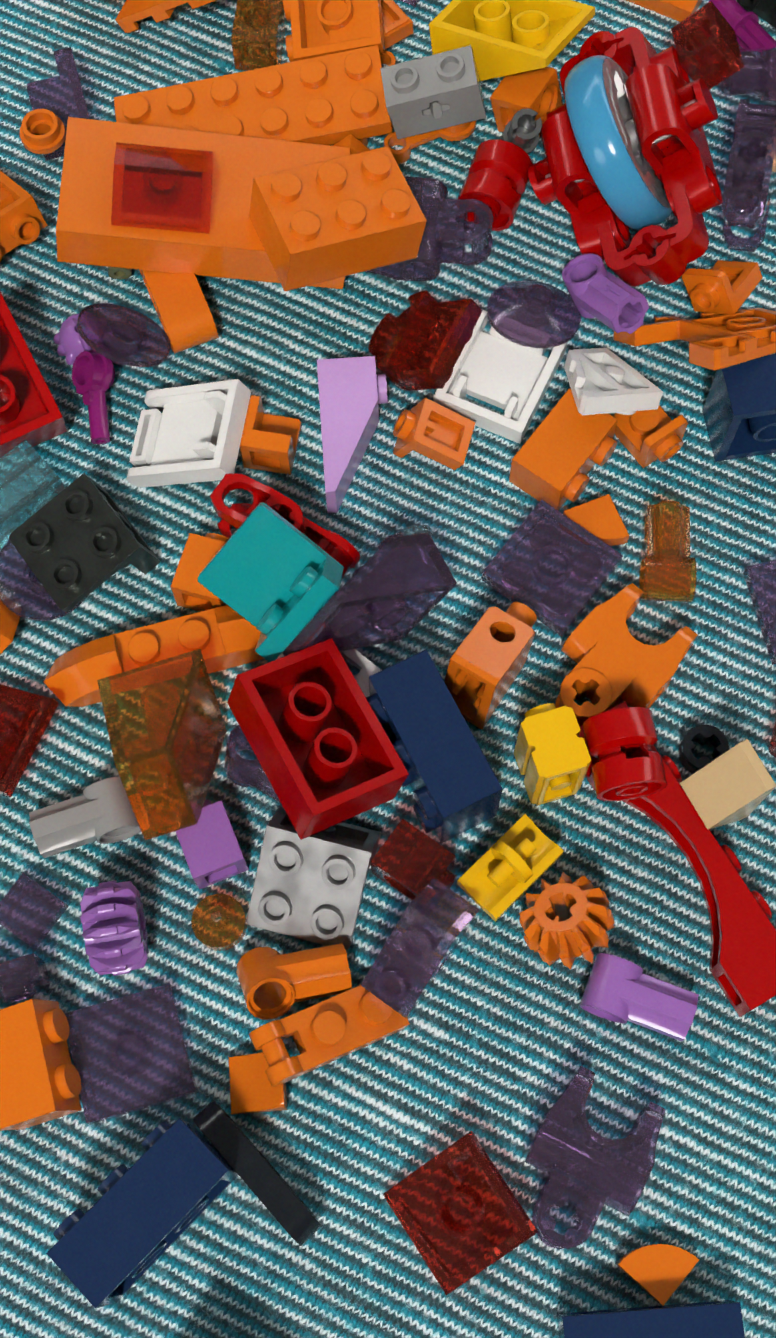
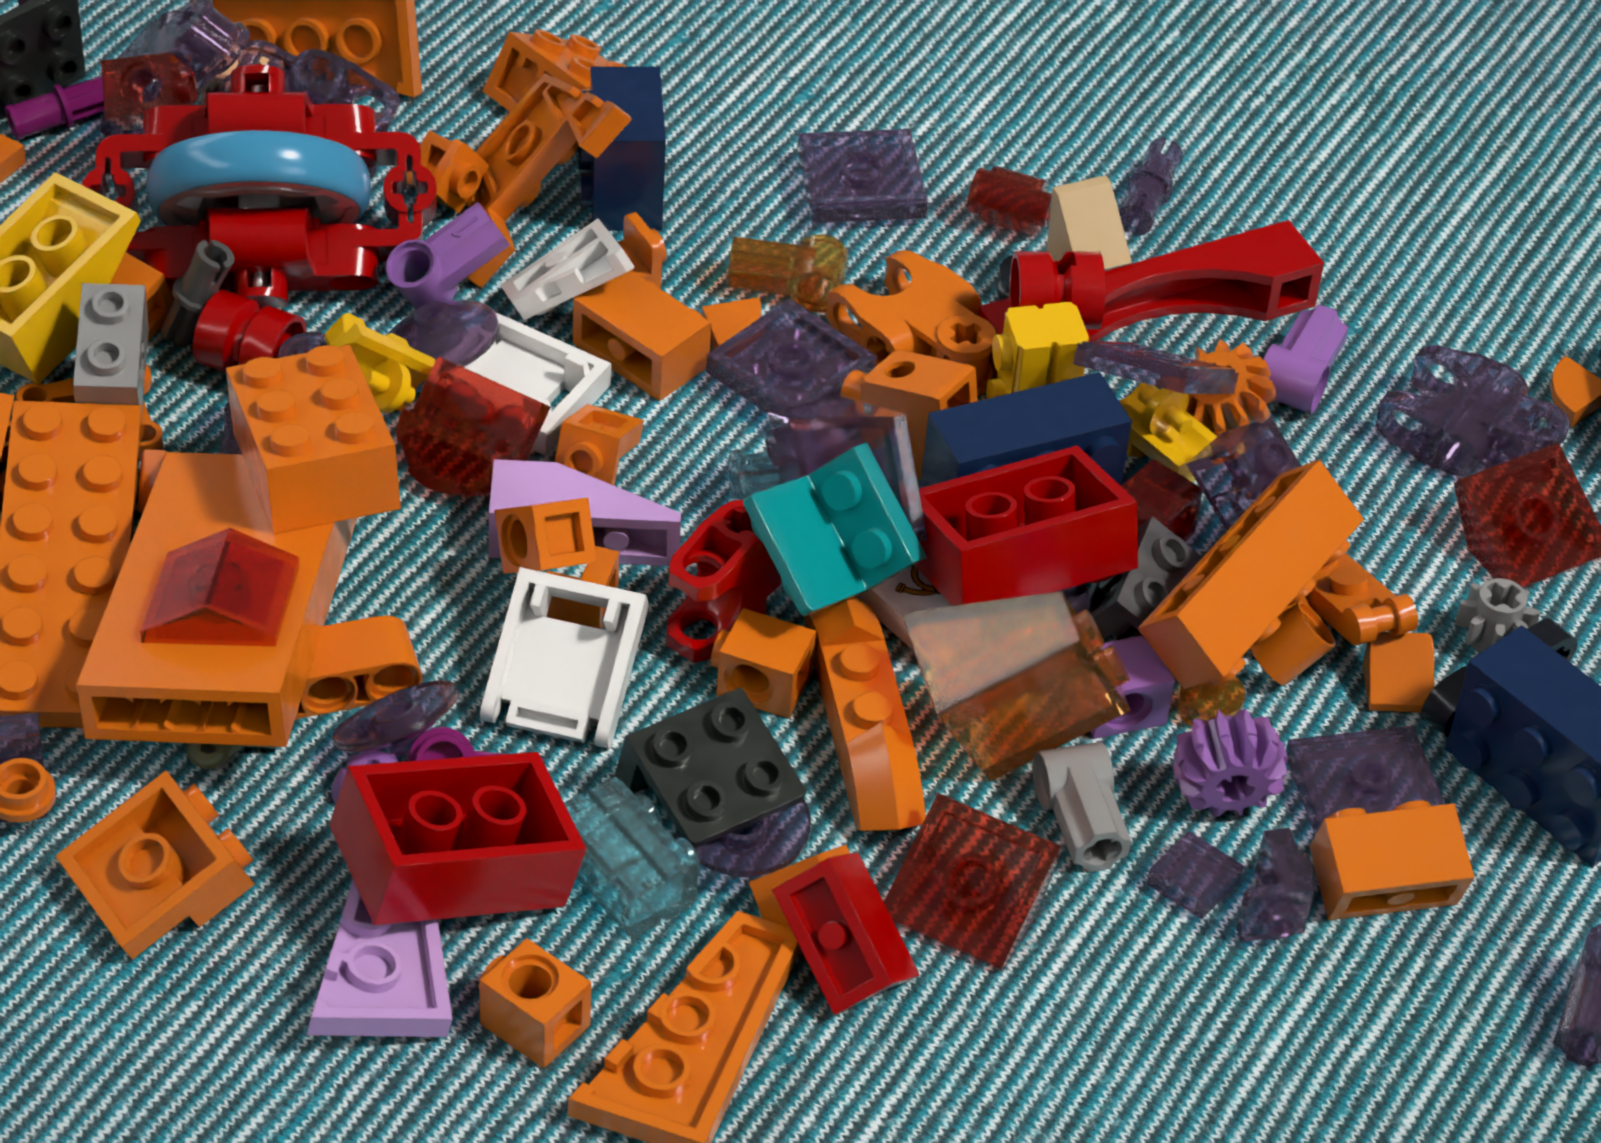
camera: 90 degrees left, 25 degrees down
none -> yellow hips [324,313,440,414]
none -> orange brick [494,497,597,574]
none -> clear purple tile [1073,341,1239,394]
none -> orange brick [1137,459,1364,689]
none -> light grey gear [1455,578,1540,653]

